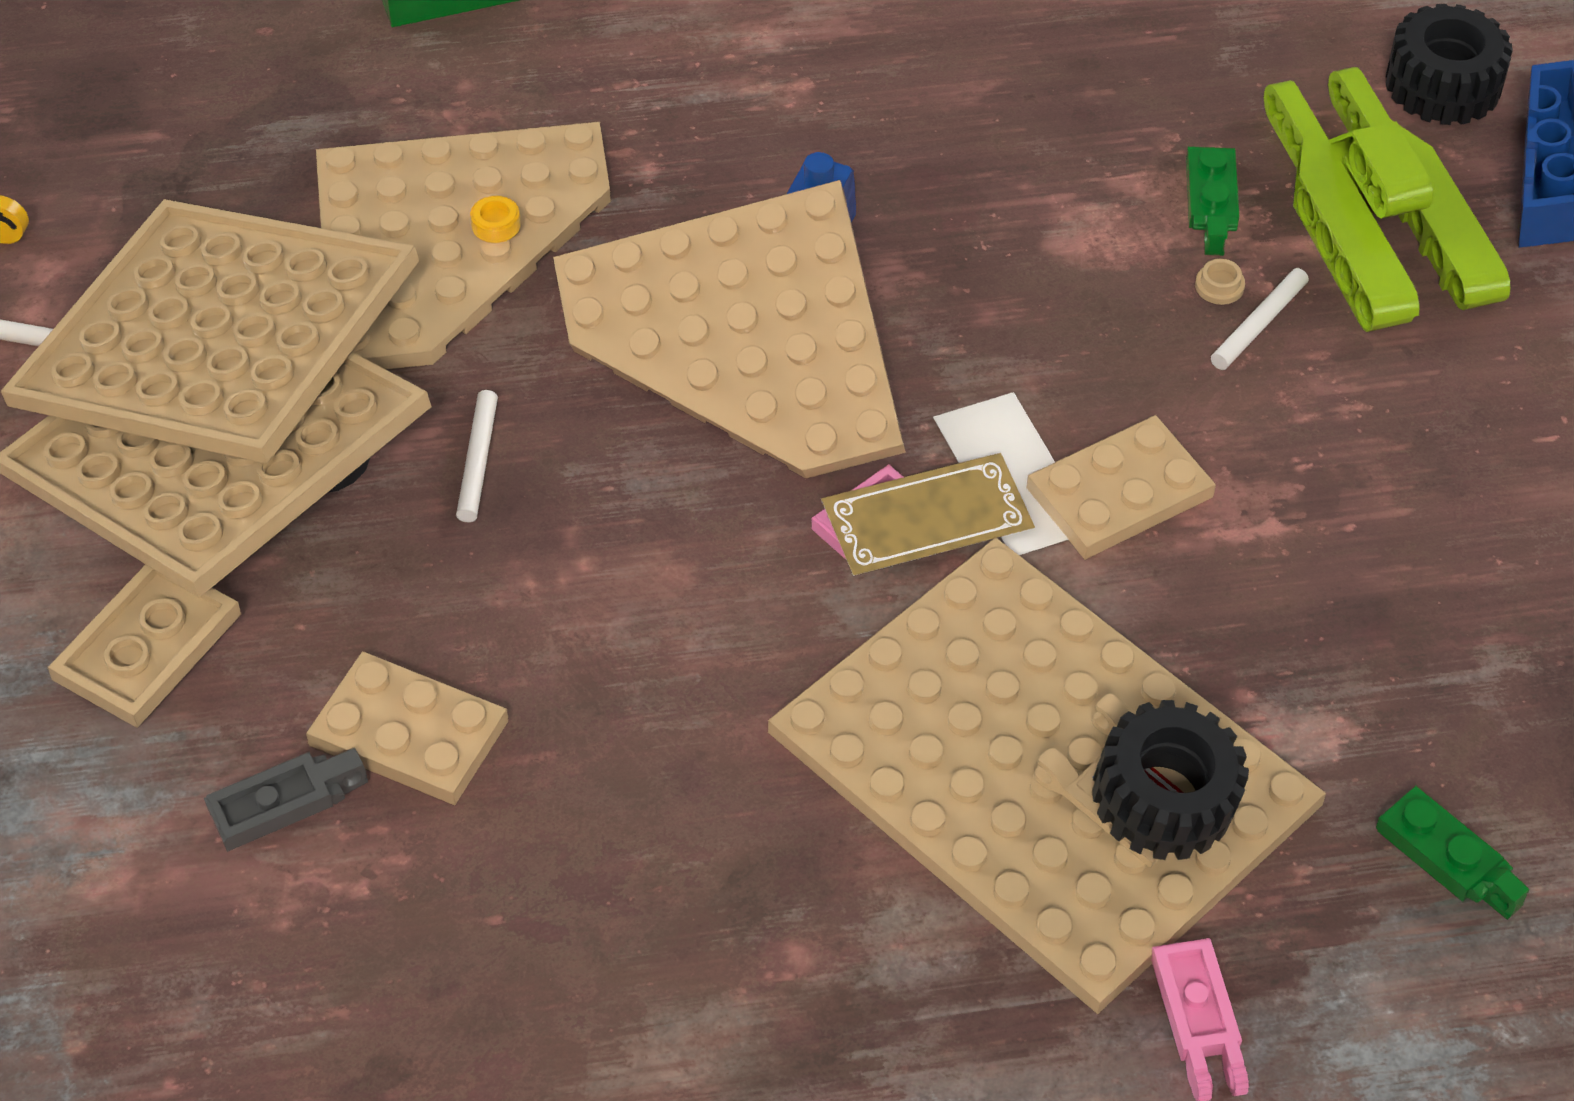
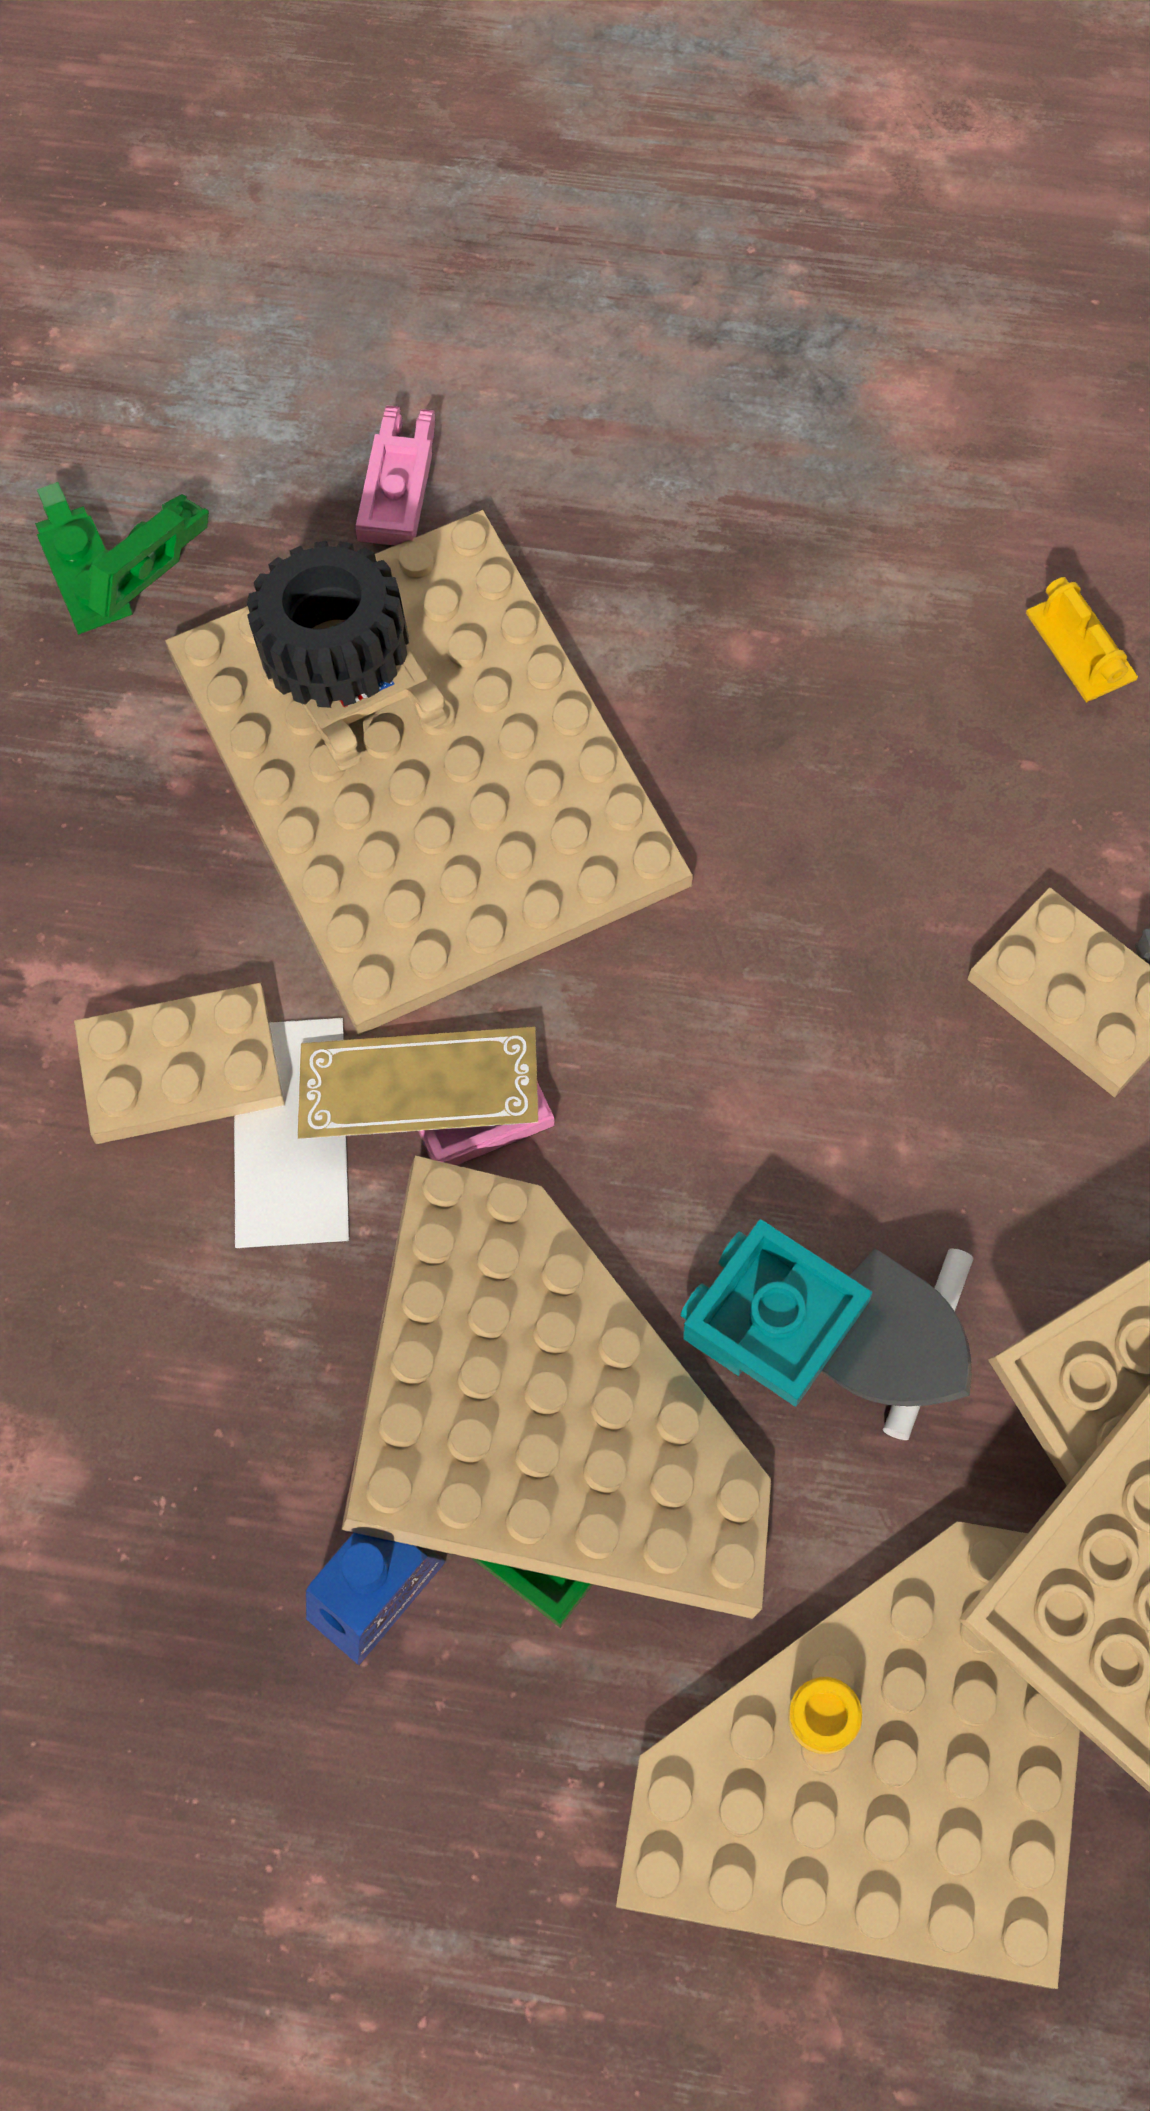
camera: 160 degrees left, 15 degrees up
none -> green hinge [88,494,209,618]
none -> teal plate [680,1219,873,1407]
none -> dark grey shield [821,1248,972,1407]
none -> yellow hinge [1026,577,1138,703]

